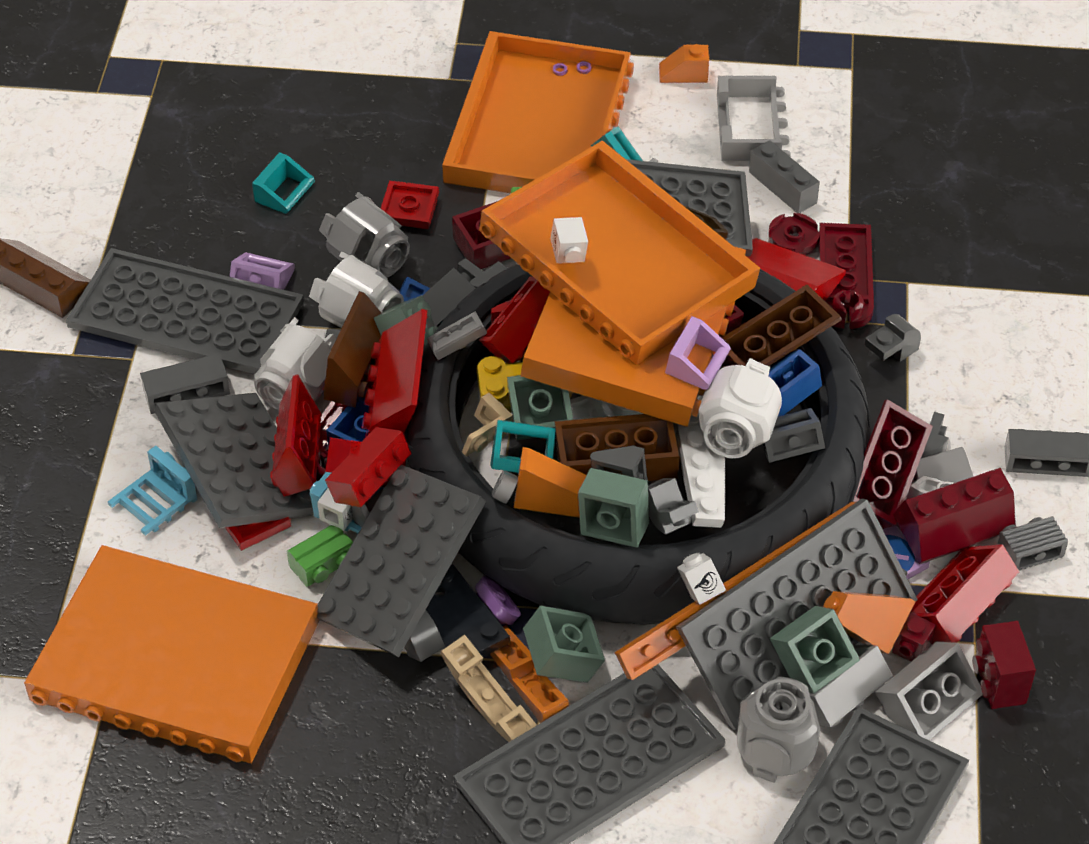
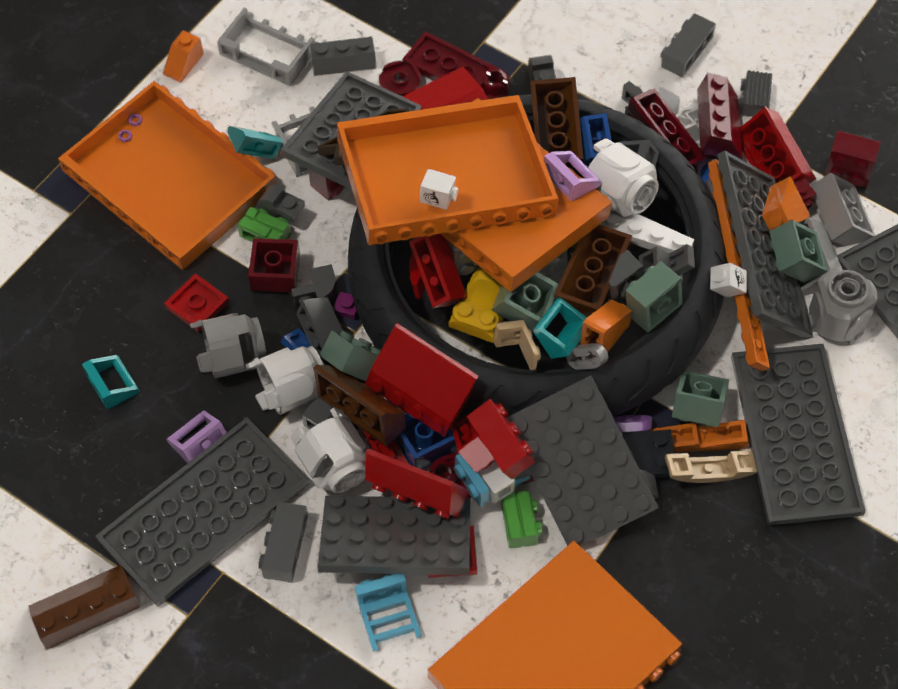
camera: 60 degrees left, 10 degrees up
light grey plate [427,311,487,360] -> none

